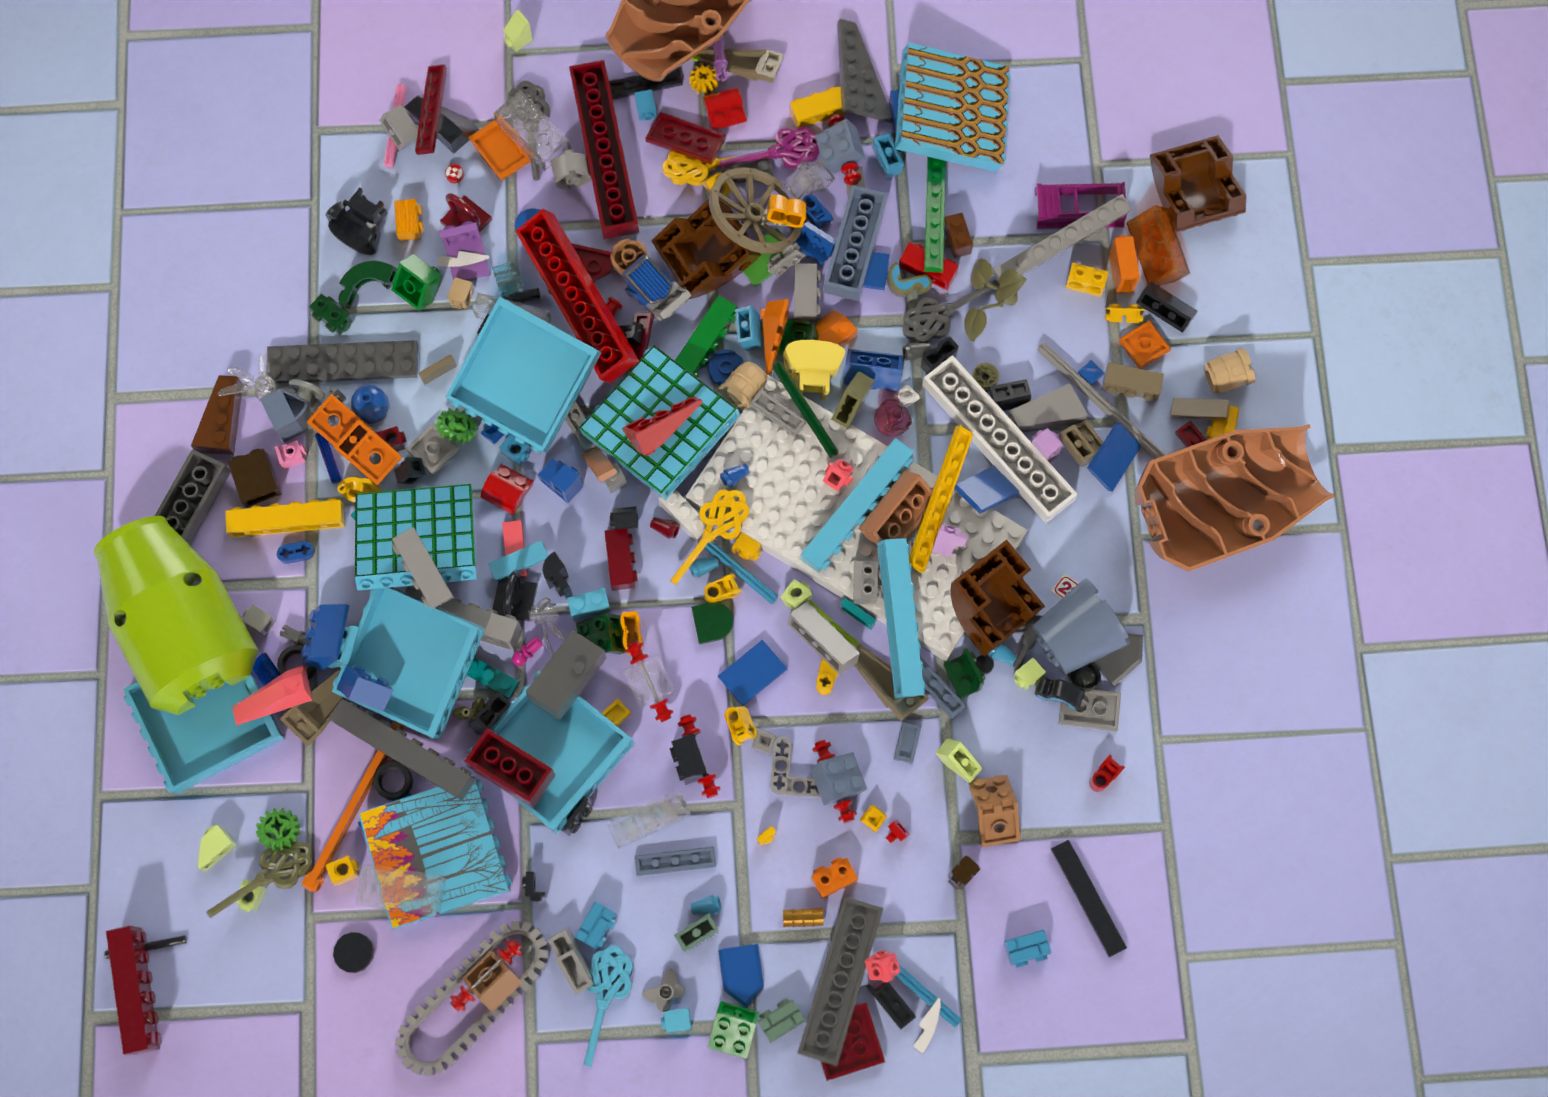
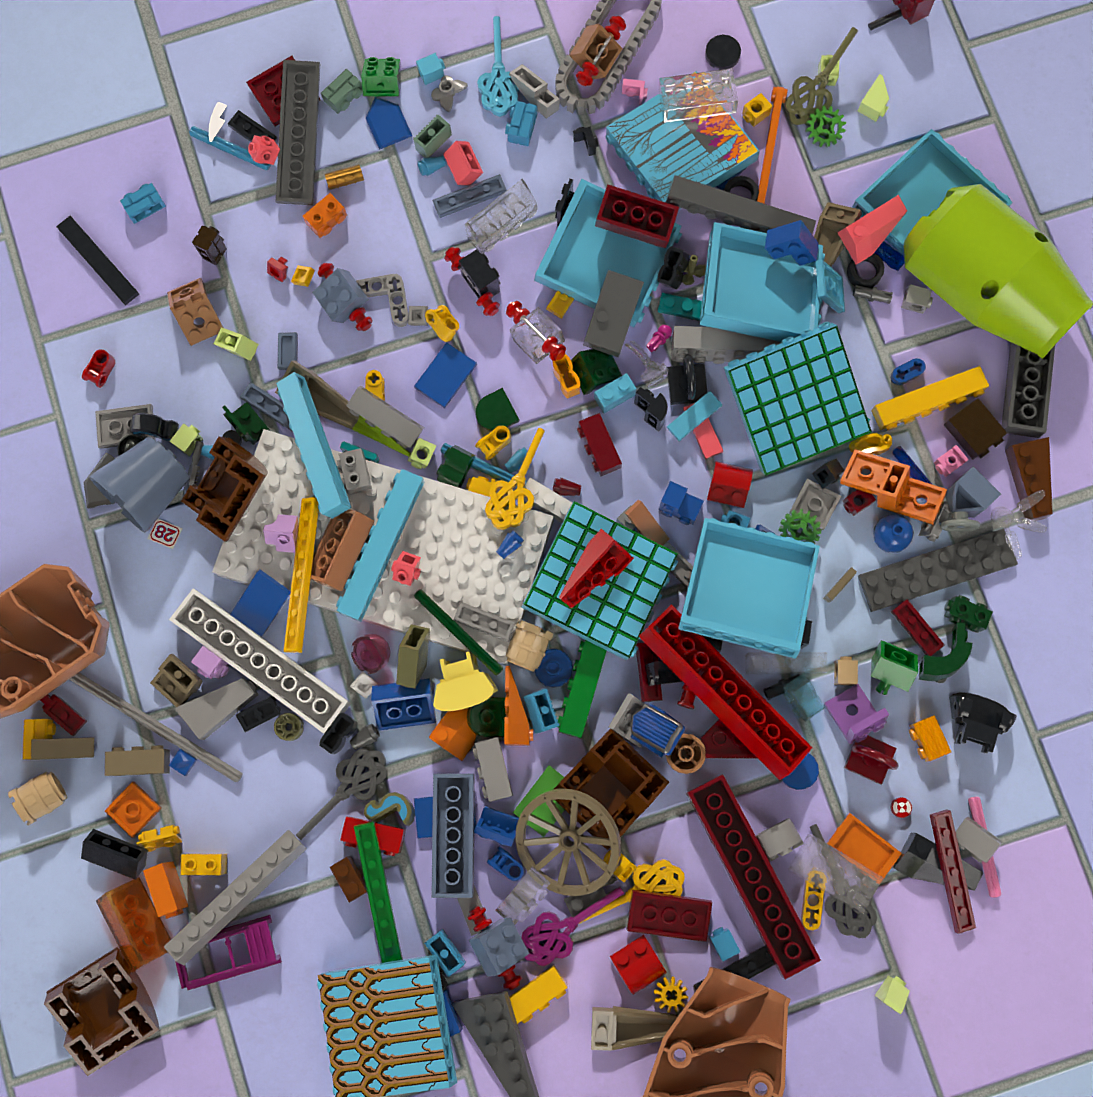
camera: 170 degrees right, 5 degrees up
blue slope [301,604,350,670] -> none
light grey brick [391,527,454,609] -> none
white sticker [438,251,489,267] -> none
black brick [609,506,639,530] -> none
medium lavender pin [713,37,728,81] -> none
yellow tile [757,826,776,847] -> none
light orange brick [767,195,806,228] -> none
light grey hinge [767,243,806,276] -> none
olive plant [964,258,1027,342] -> none
blue tile [1087,423,1141,492] -> none
none -> dark green brick [436,445,476,488]
none -> coral brick [443,141,483,186]
none -> bright pink bracket [622,79,648,105]
none -> yellow beam [801,870,825,930]
none -> dark red plate [891,599,945,656]

